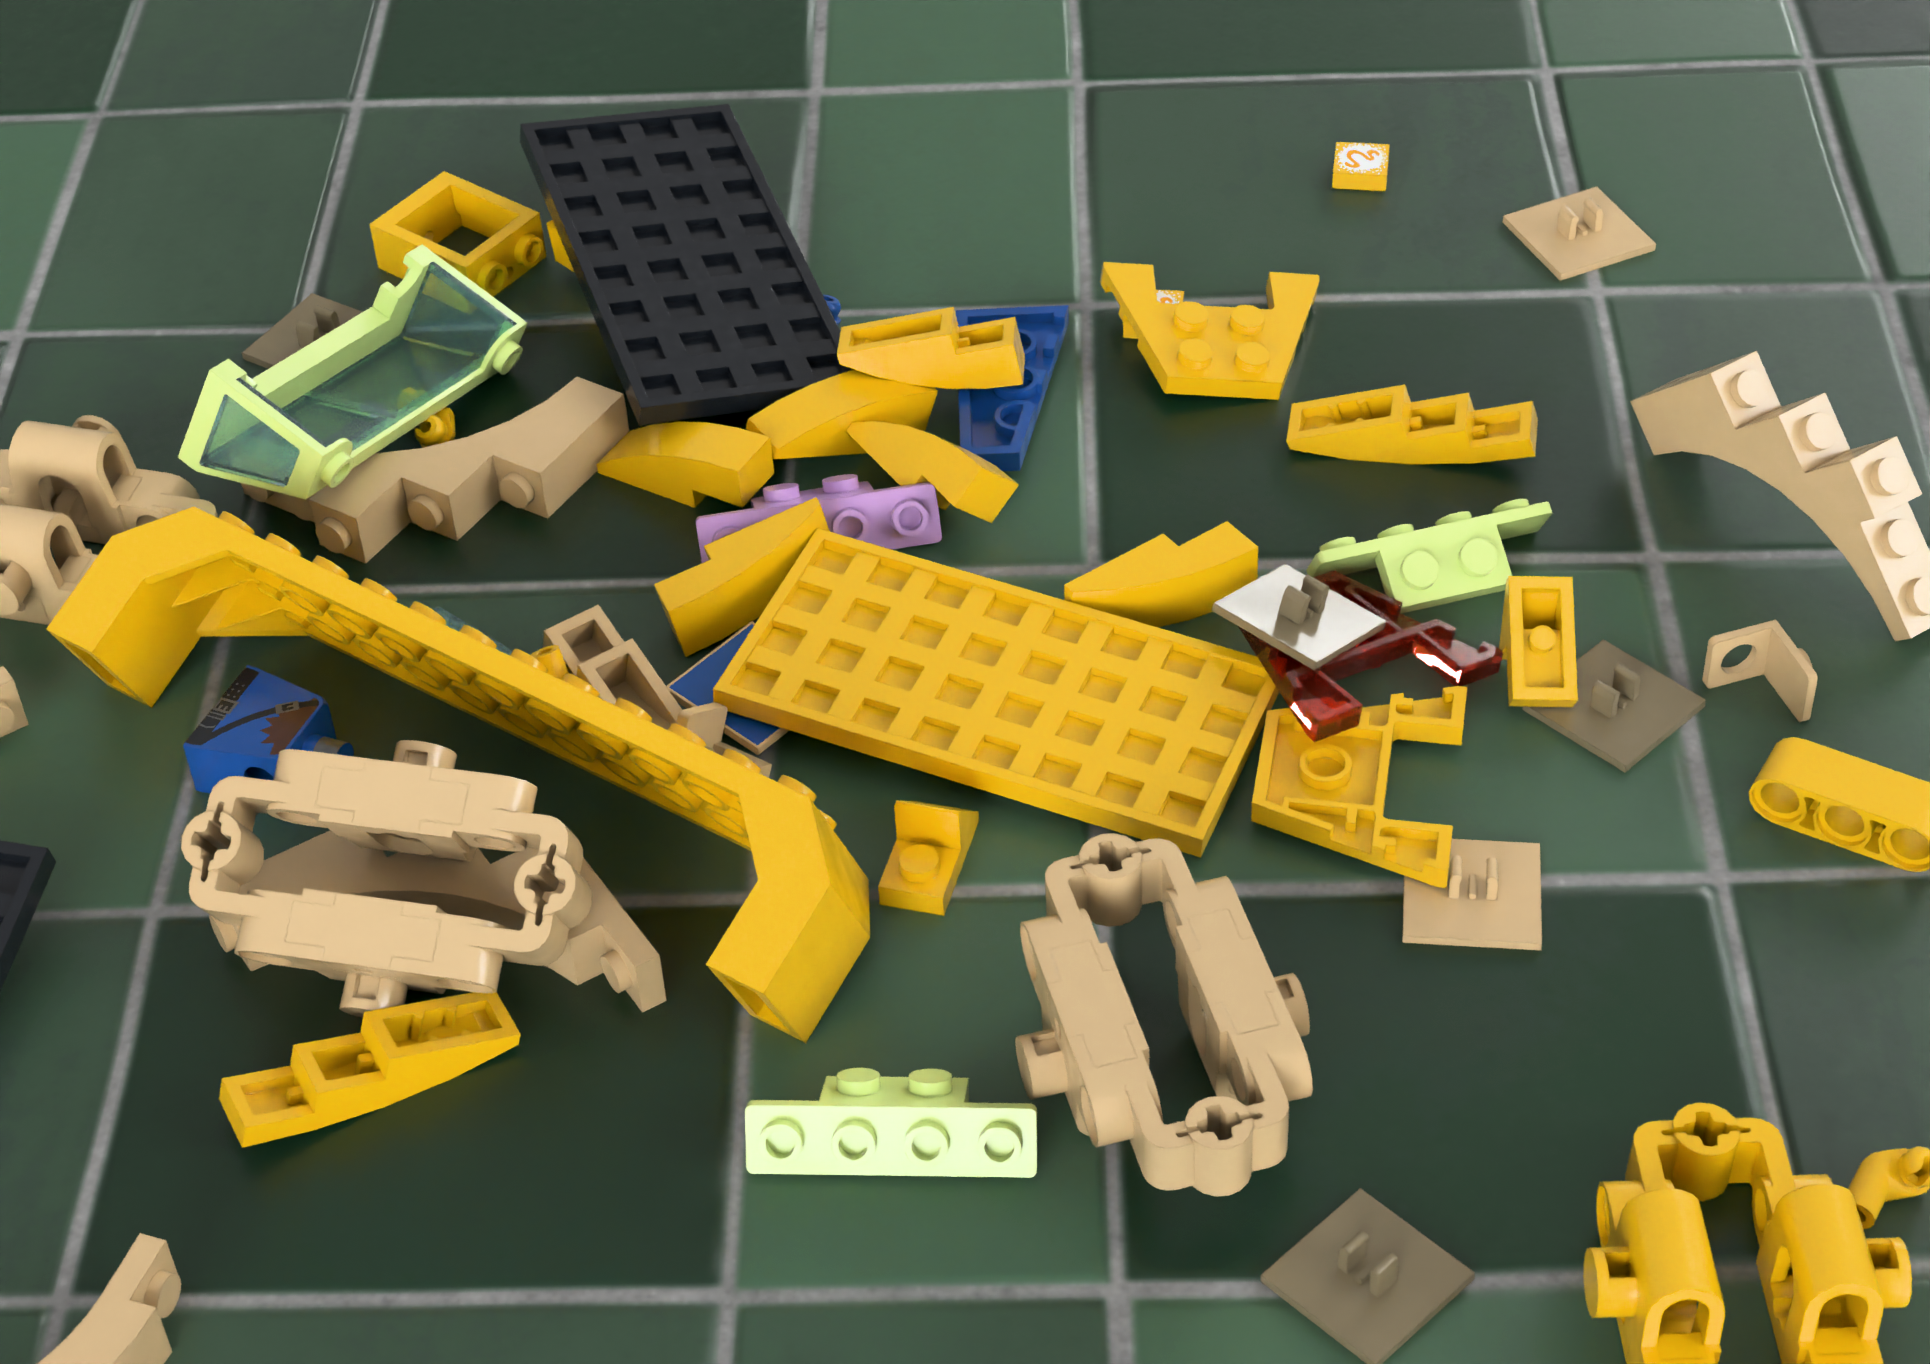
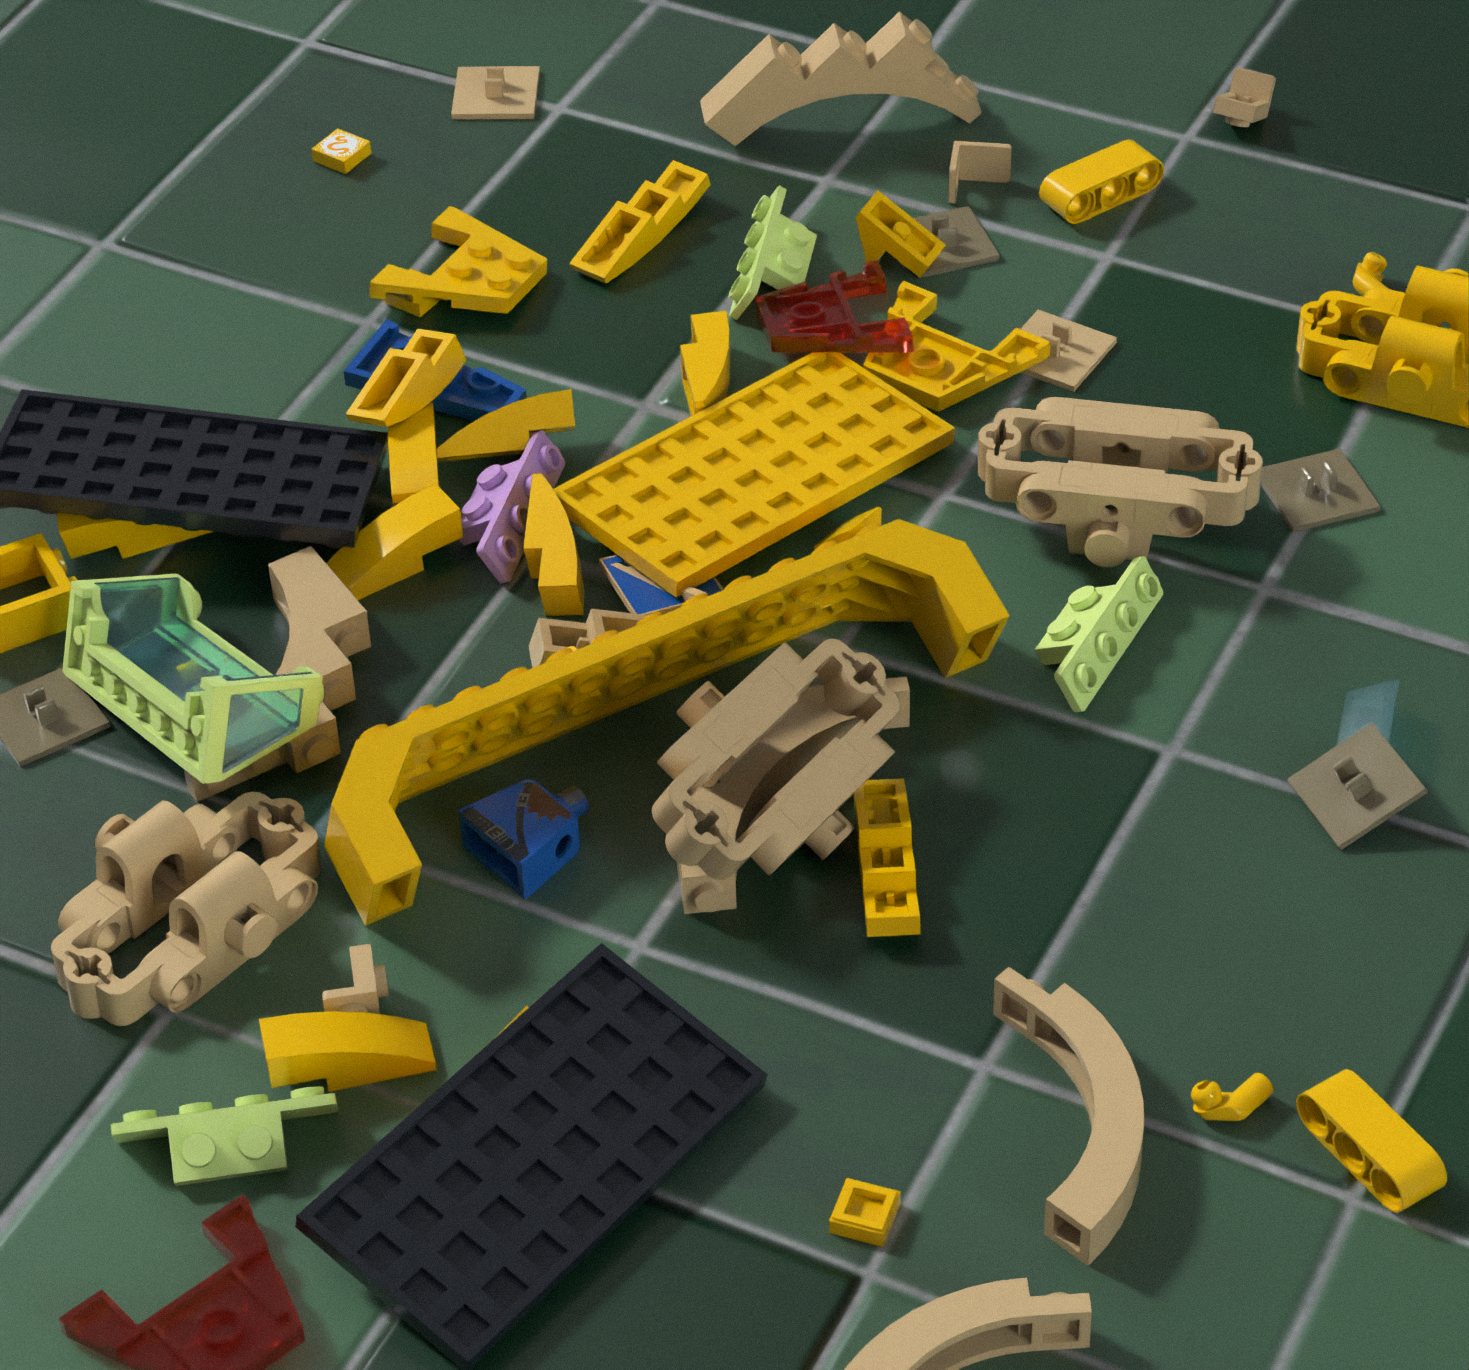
camera: 65 degrees left, 0 degrees up
piece [1212,564,1387,670] -> none

